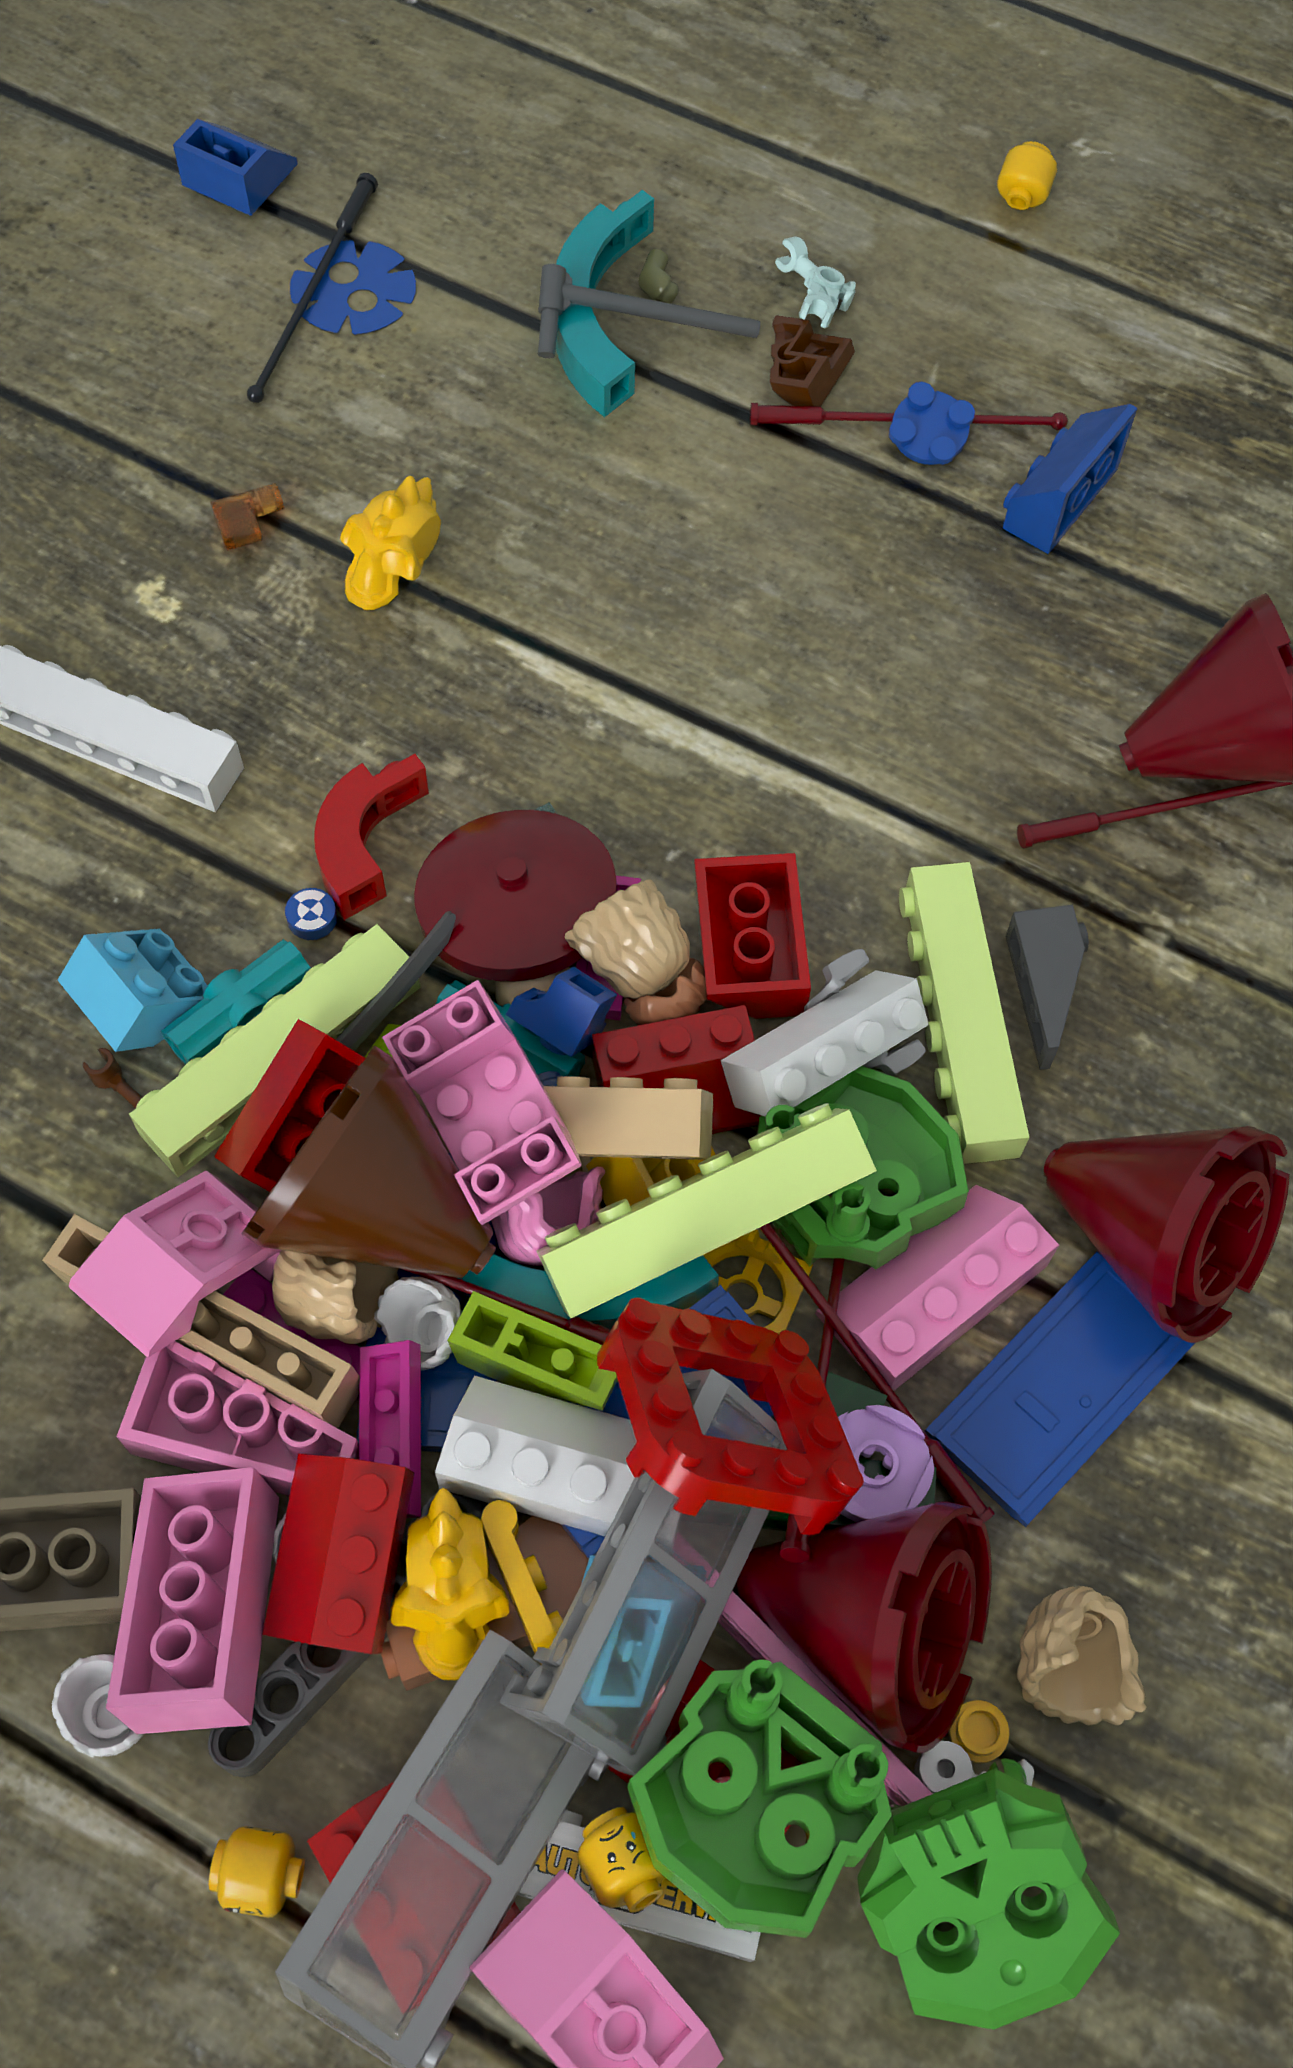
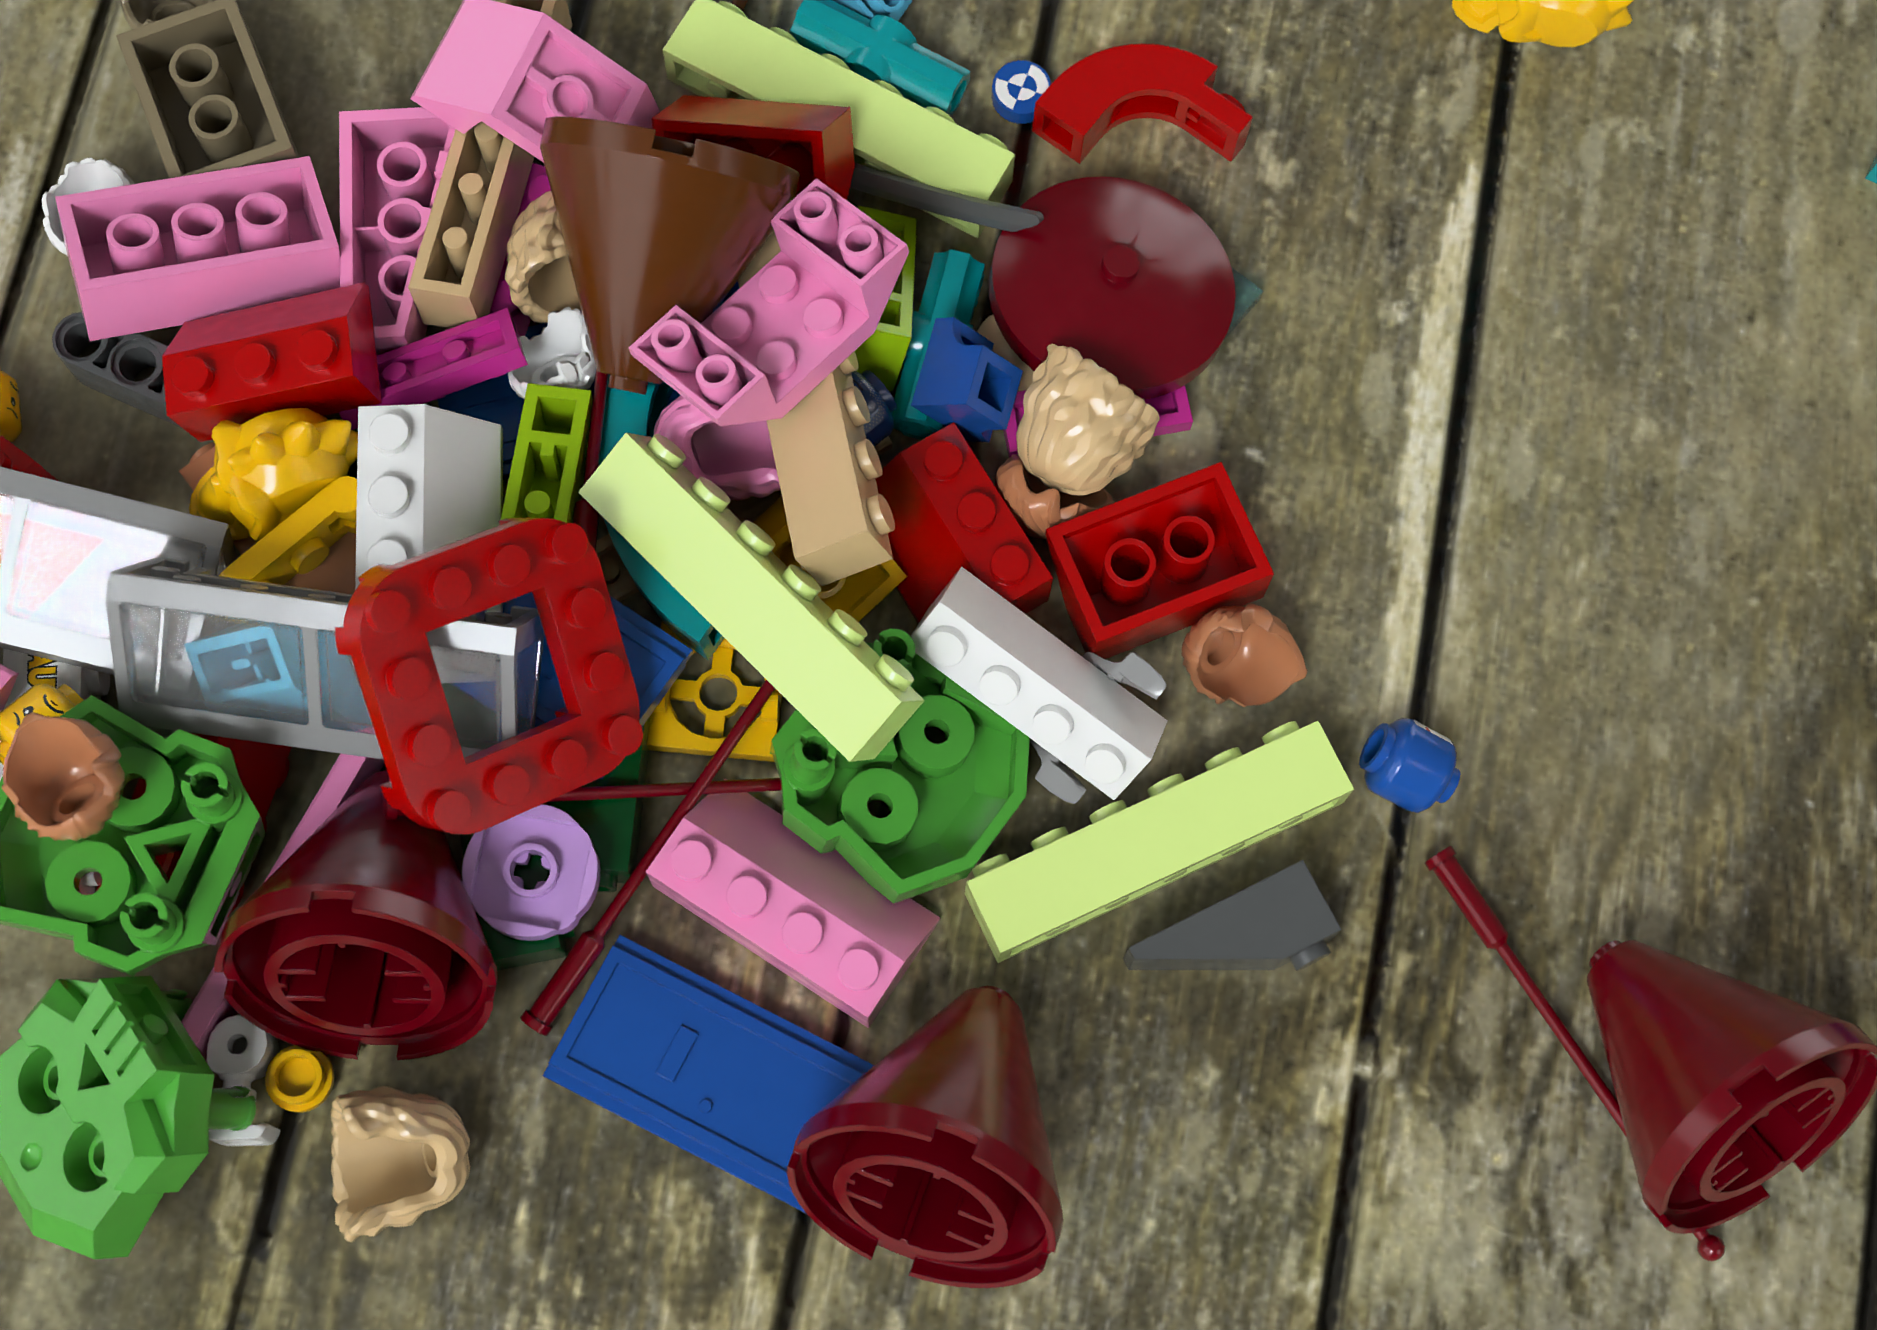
camera: 70 degrees right, 10 degrees up
none -> nougat hair [1,712,125,841]
none -> nougat hair [1181,603,1308,707]
none -> blue head [1359,718,1460,813]

